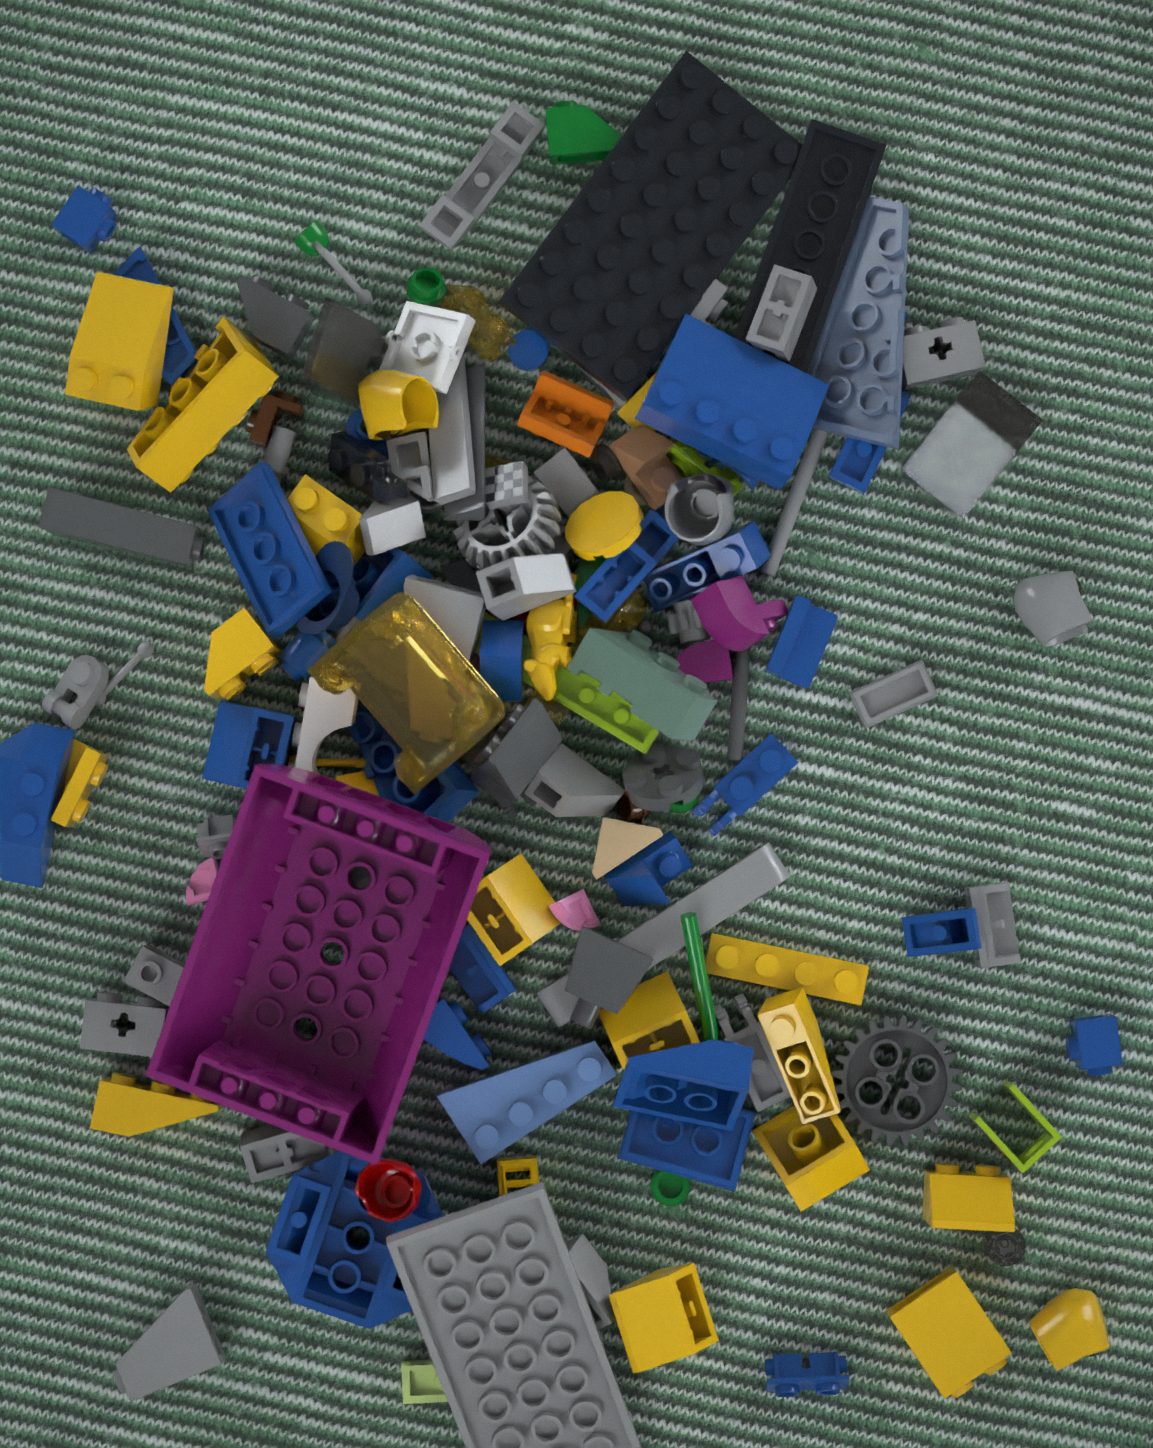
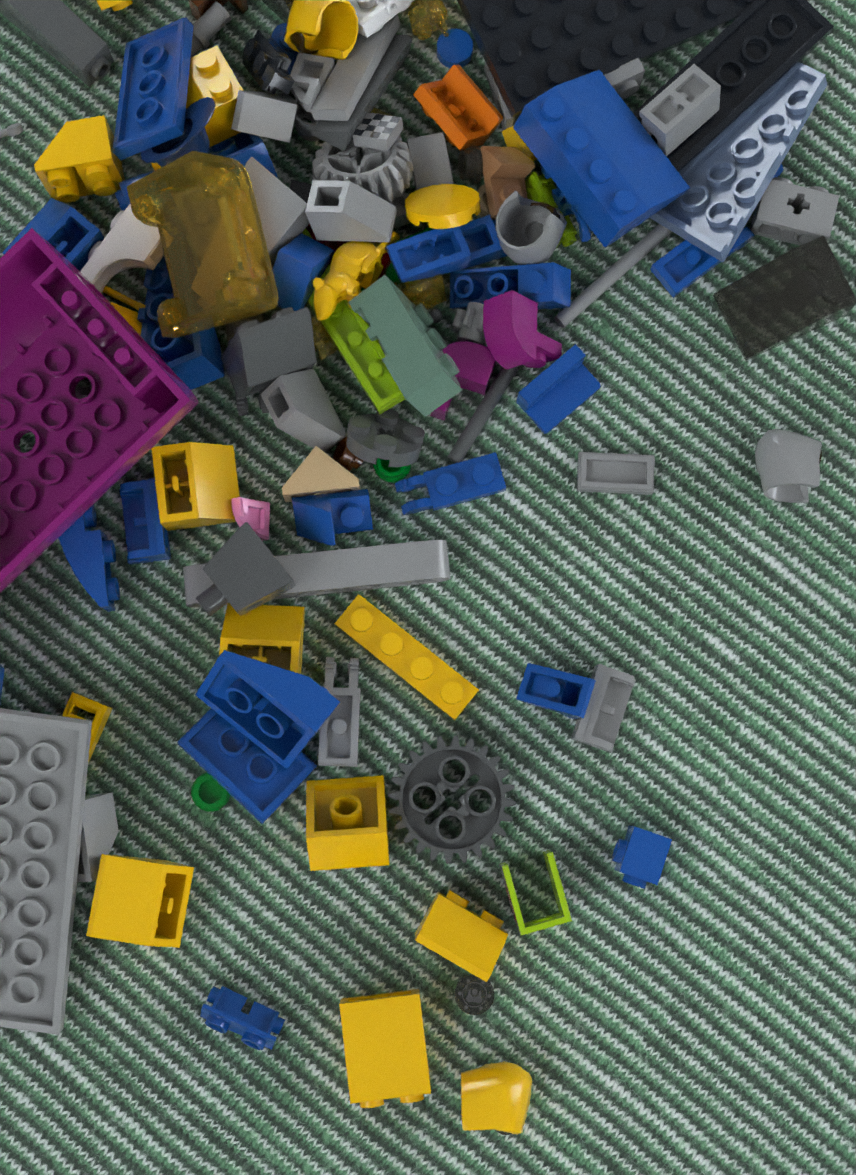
camera: 20 degrees right, 5 degrees down
medium blue wedge [437,1038,617,1164] -> none
green bar [680,912,720,1042] -> none
yellow slope [757,987,841,1124] -> none

